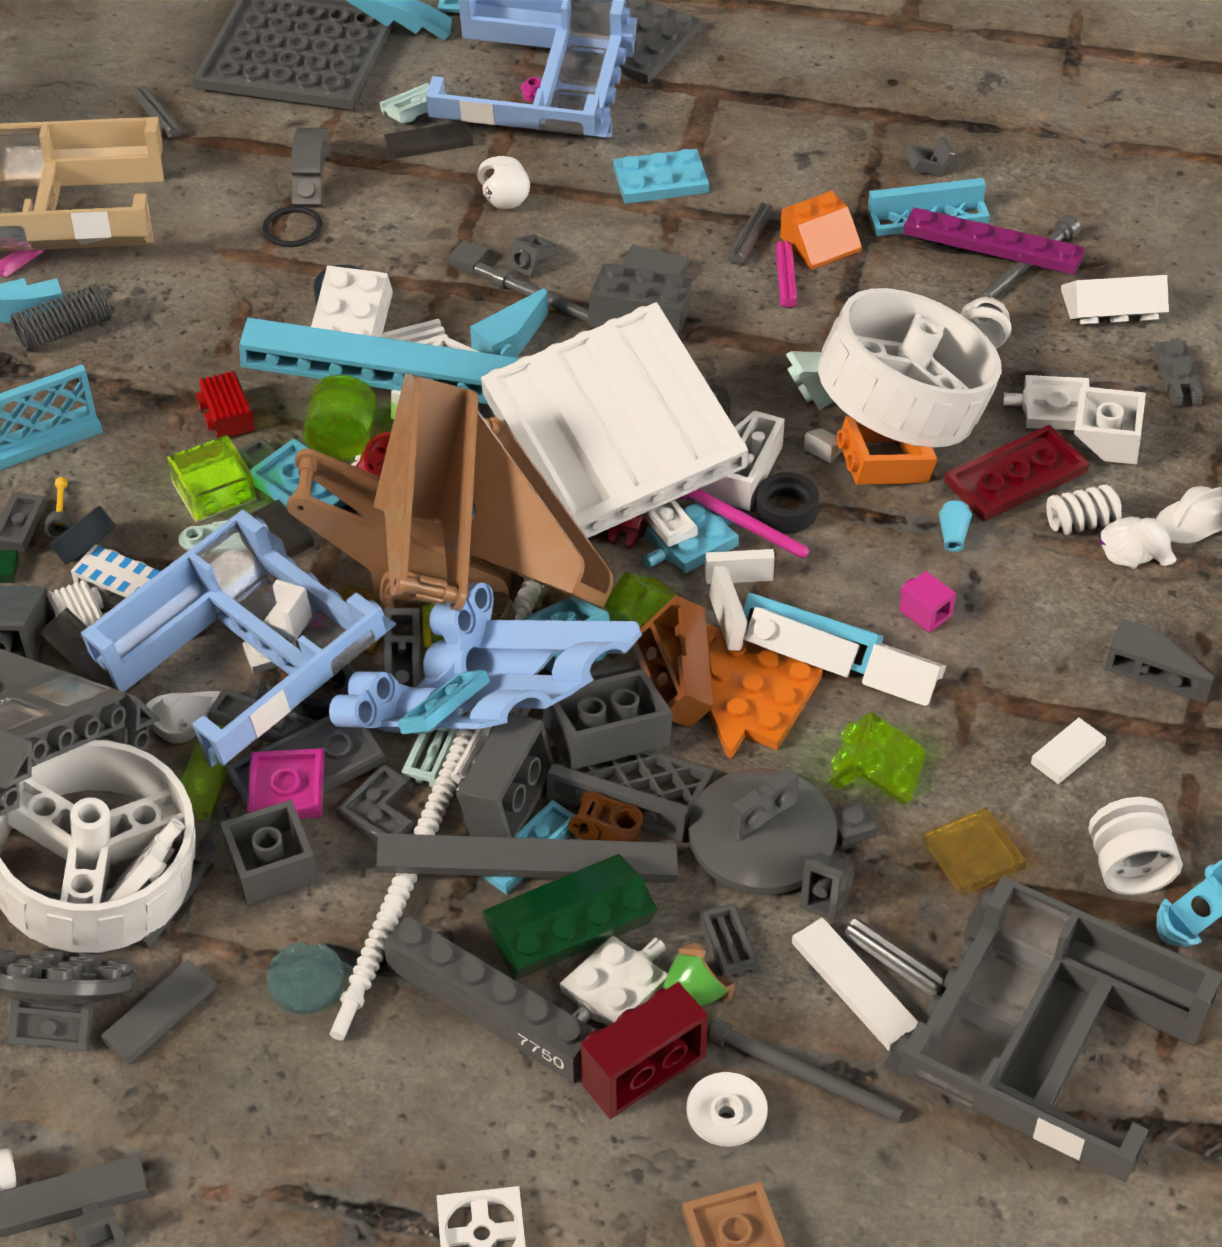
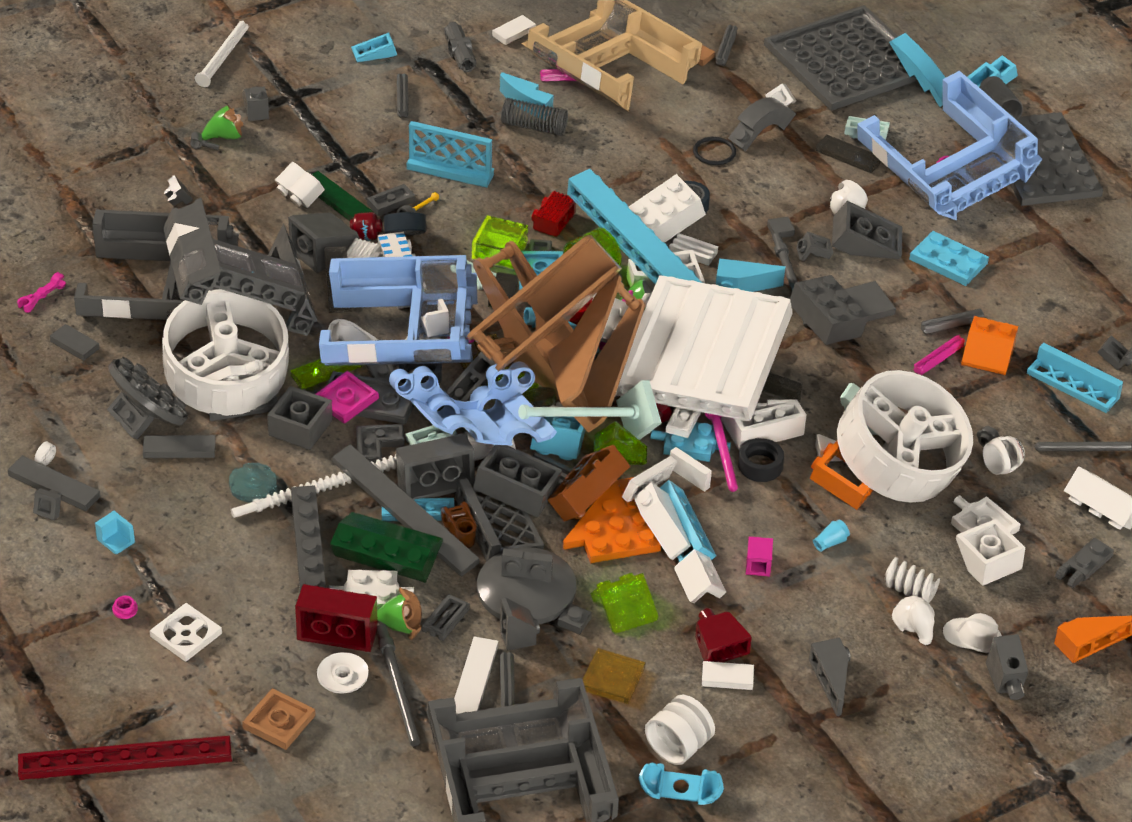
camera: 45 degrees right, 5 degrees down
medium azure tile [397,670,490,734] -> none
magenta plate [904,207,1085,275] -> none
dark red plate [944,425,1090,522] -> none
none -> medium azure panel [95,511,135,554]
none -> dark red head [350,212,383,241]
none -> light aqua tile [518,380,662,443]
none -> dark red torso [695,608,752,662]
none -> white panel [765,83,796,106]
none -> dark grey slope [832,201,902,259]

